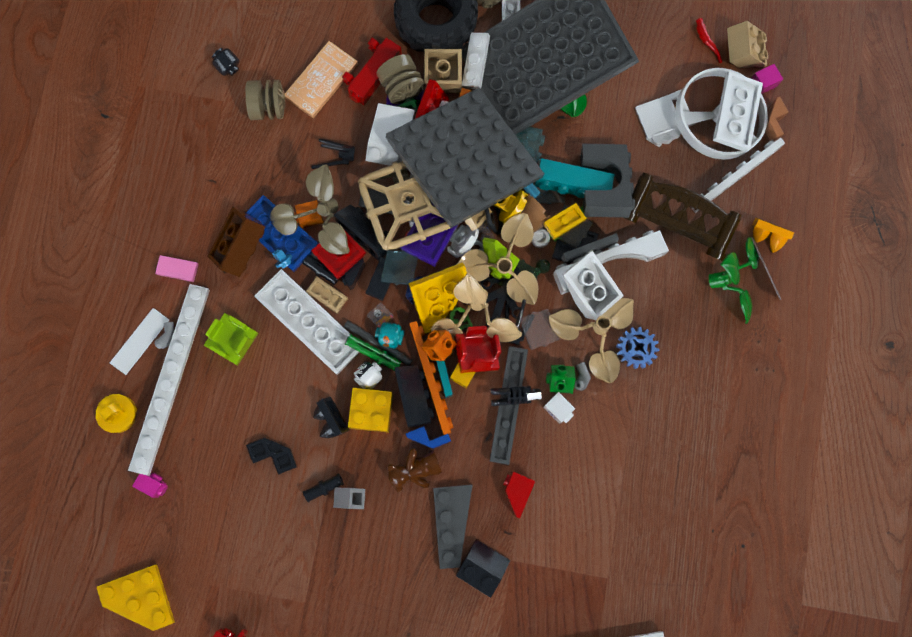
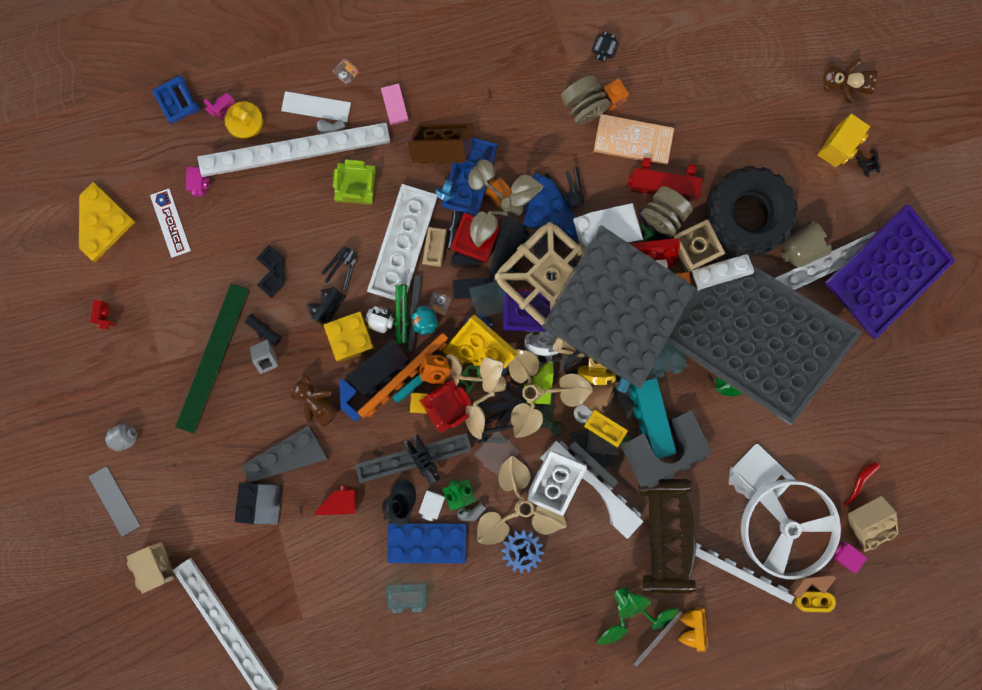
camera: 65 degrees right, 5 degrees up
white plate [713,71,763,152] -> none
none -> white sticker [150,189,191,258]
none -> blue plate [152,76,201,125]
none -> dark green tile [175,283,250,434]
none -> dark pink bracket [203,93,236,119]
none -> black plant [322,246,357,292]
none -> clear tile [332,58,359,85]
none -> black piece [382,480,416,526]
none -> clear light blue window [386,581,427,613]
none -> blue plate [387,523,466,563]
none -> blue plate [523,173,578,242]
none -> orange brick [602,78,629,111]
none -> yellow plate [794,591,836,612]

